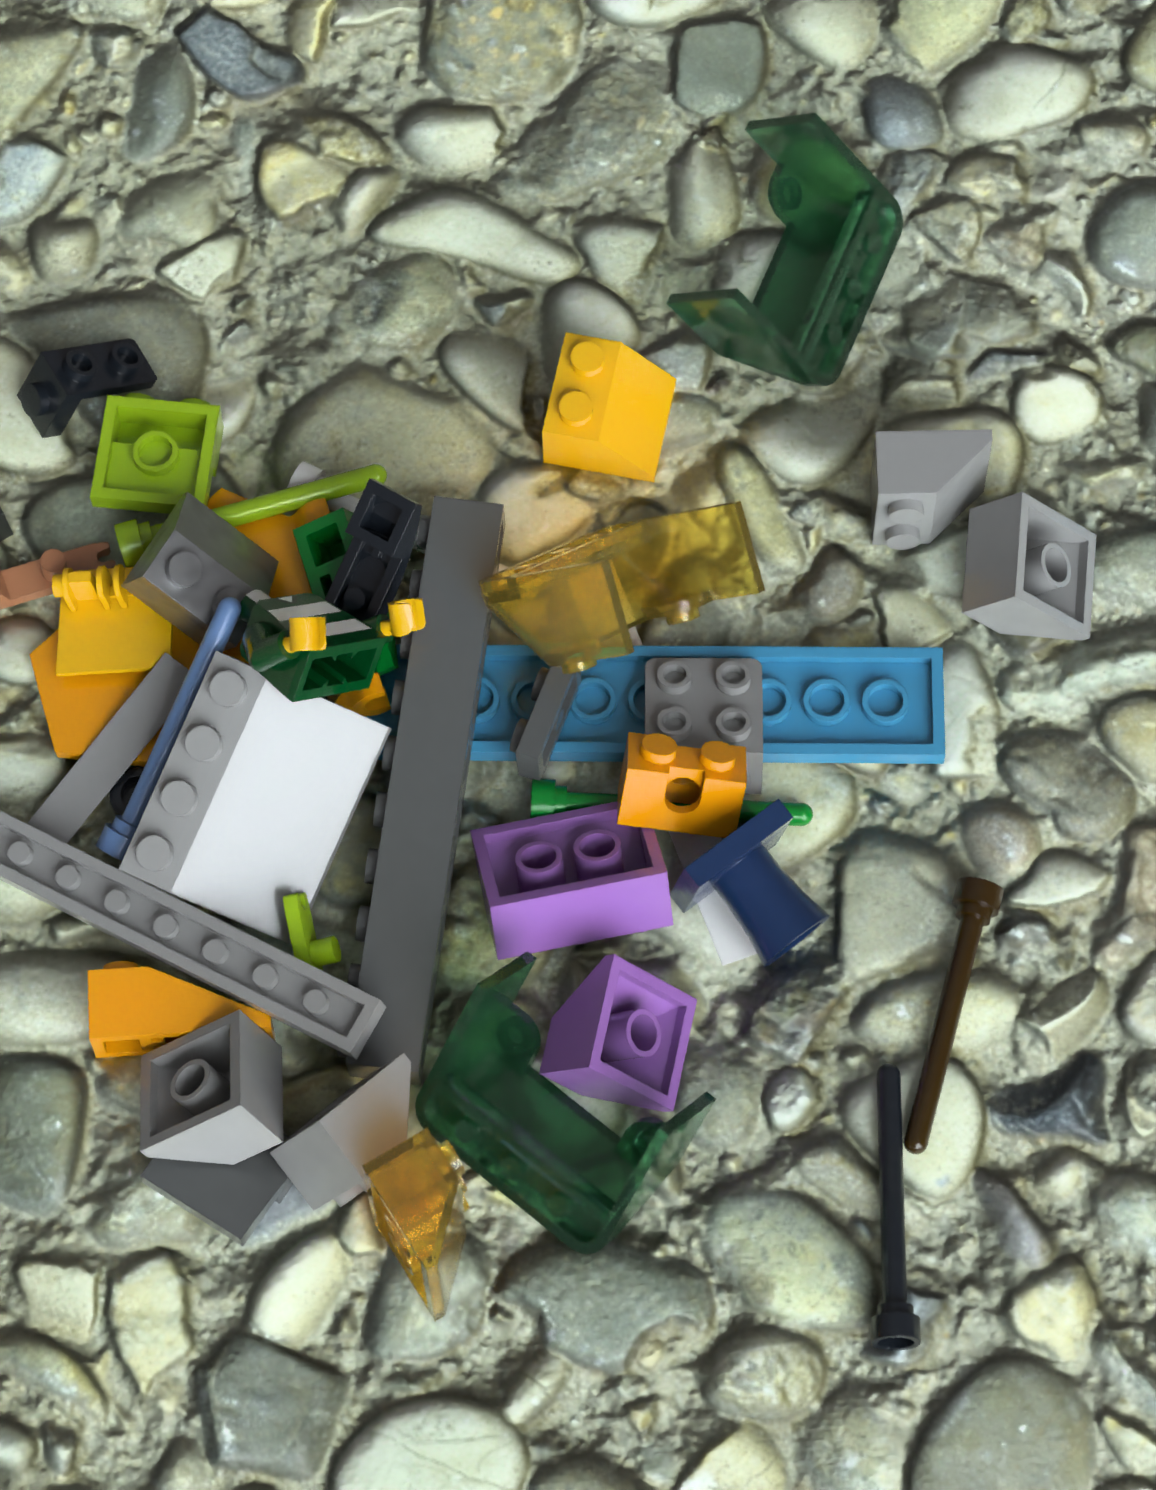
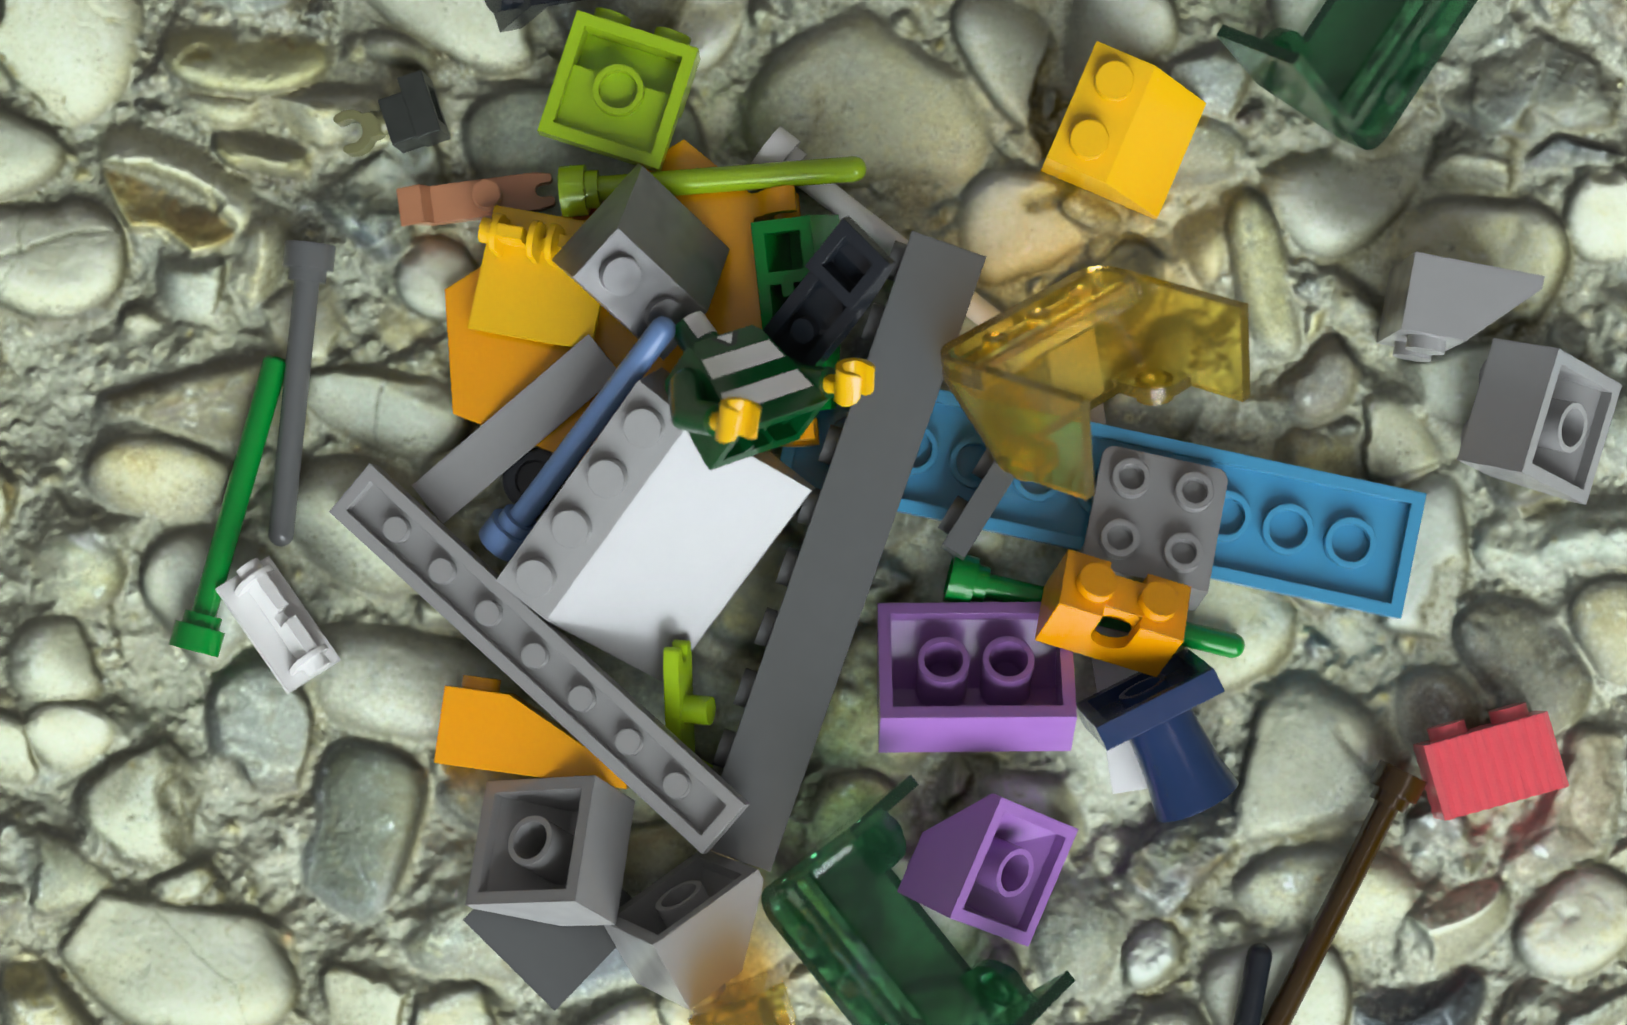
camera: 10 degrees right, 20 degrees up
none -> coral brick [1413,702,1569,821]

